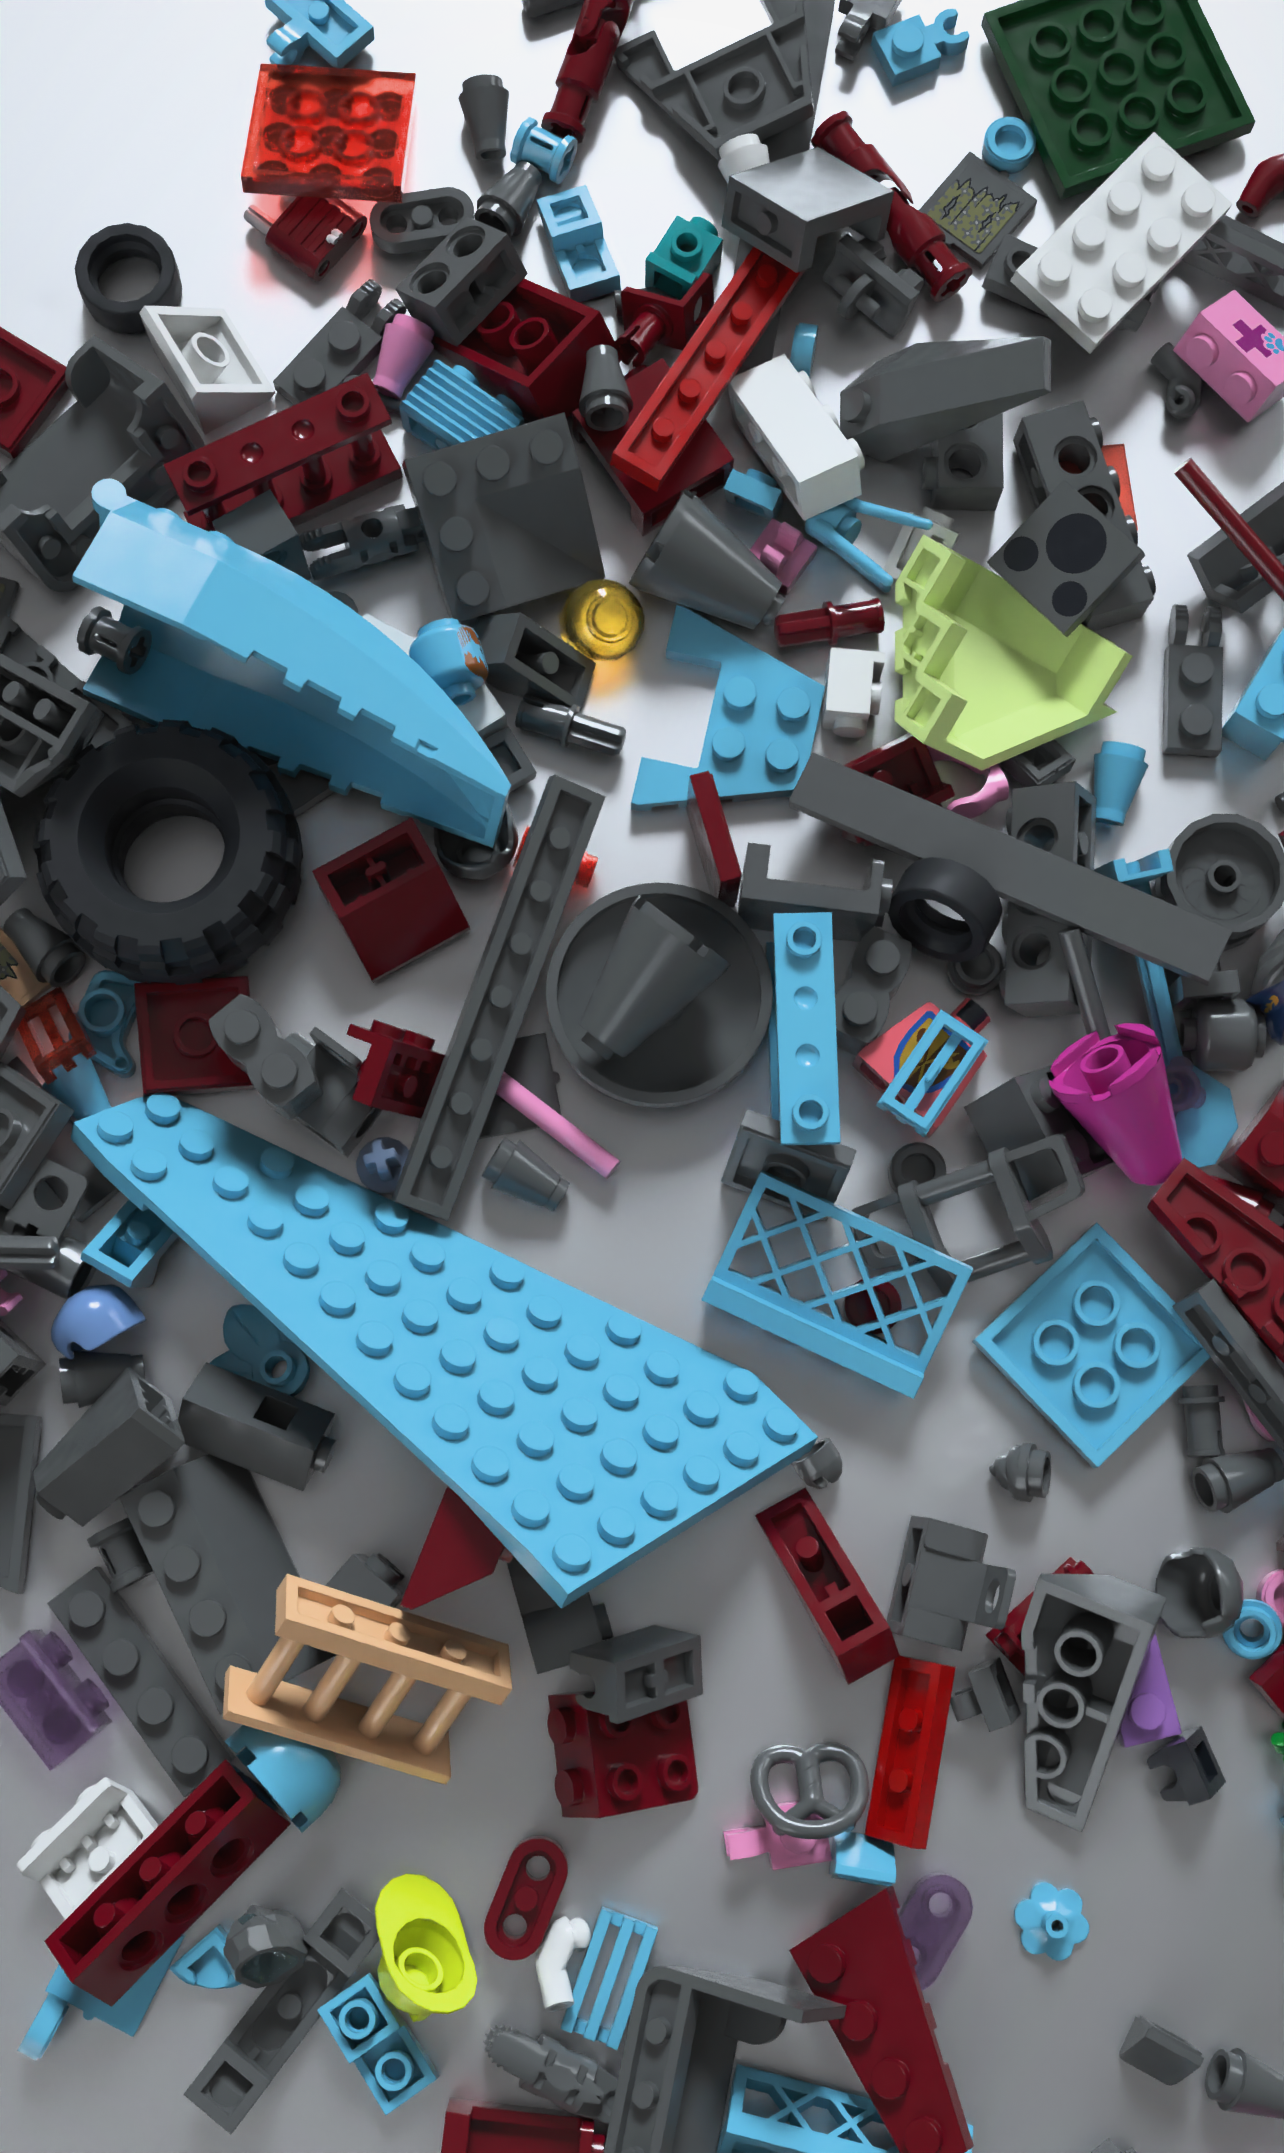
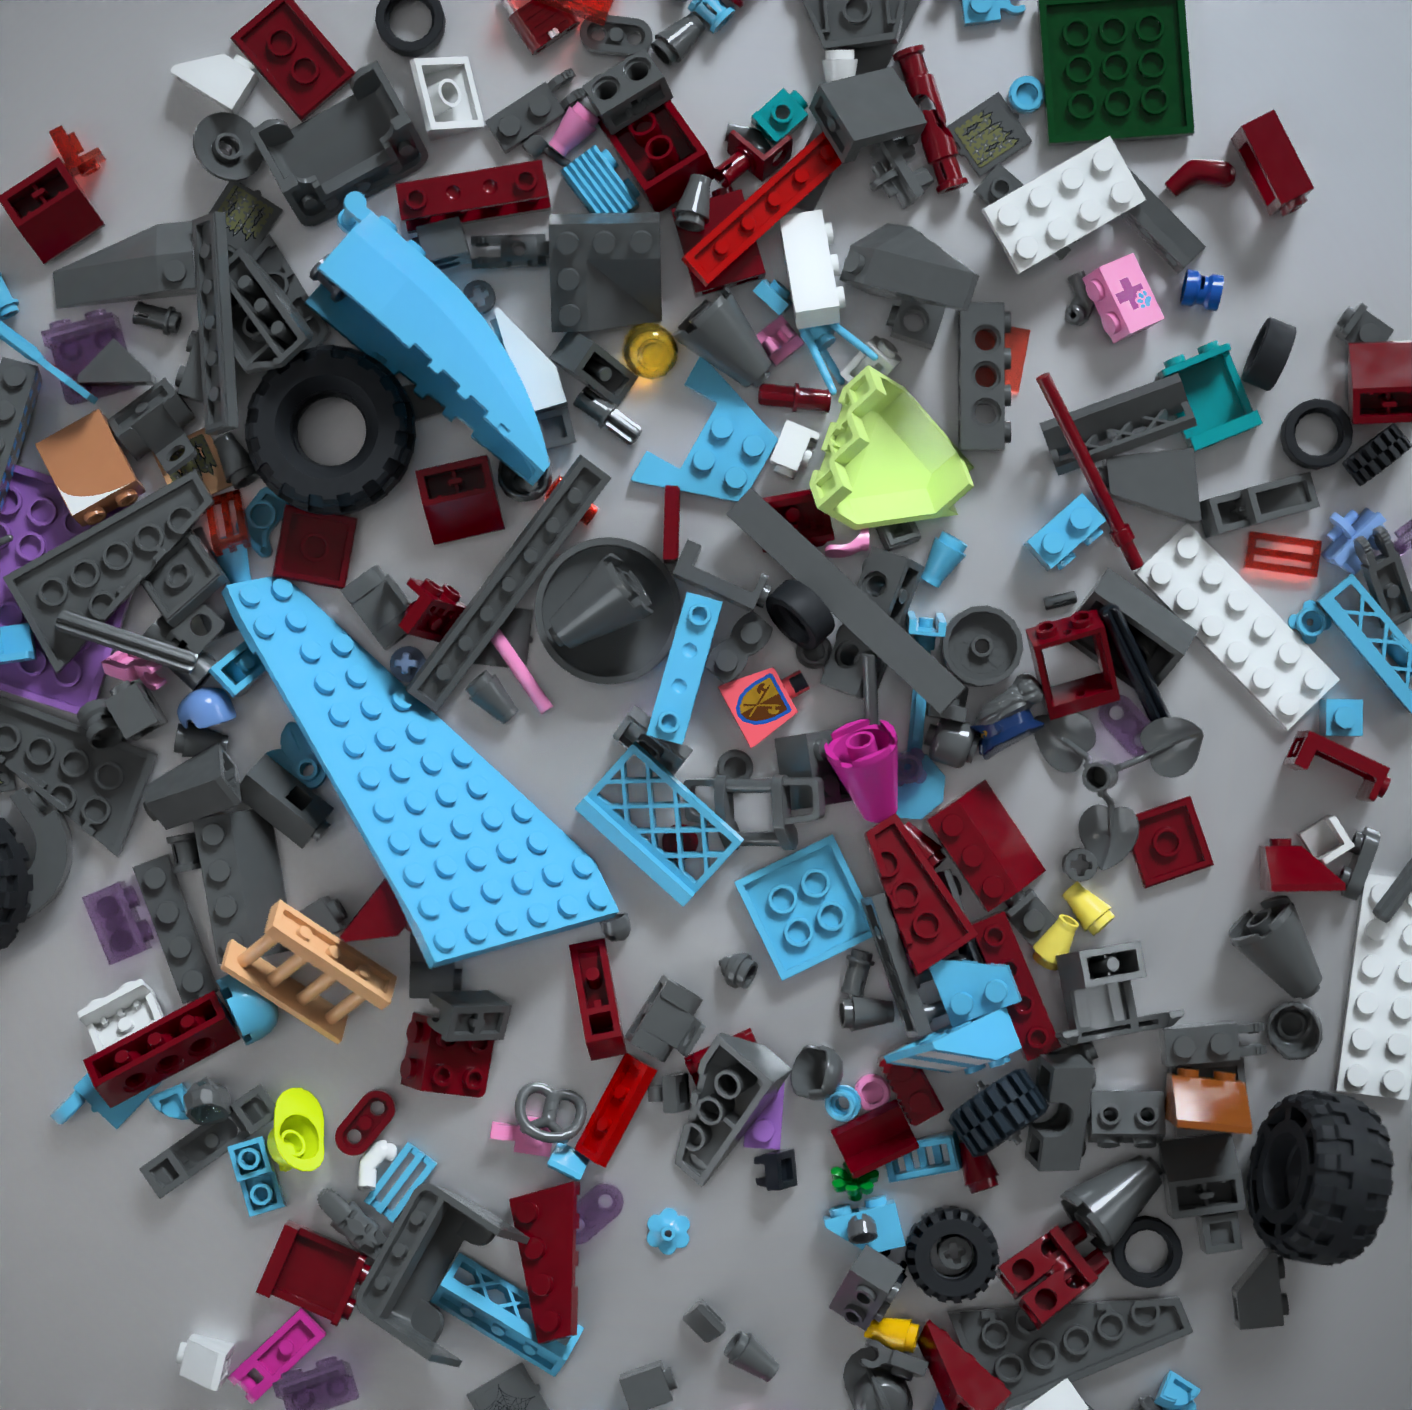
camera: 20 degrees right, 10 degrees up
dark grey brick [209,994,323,1120] -> none
medium azure head [409,618,489,706] -> none
medium azure slope [536,185,621,303] -> none
medium azure tile [790,323,818,378] -> none
medium azure tile [876,1009,989,1137] -> none
dark grey tile [987,479,1146,638] -> none
dark grey hinge [1162,604,1223,757] -> none

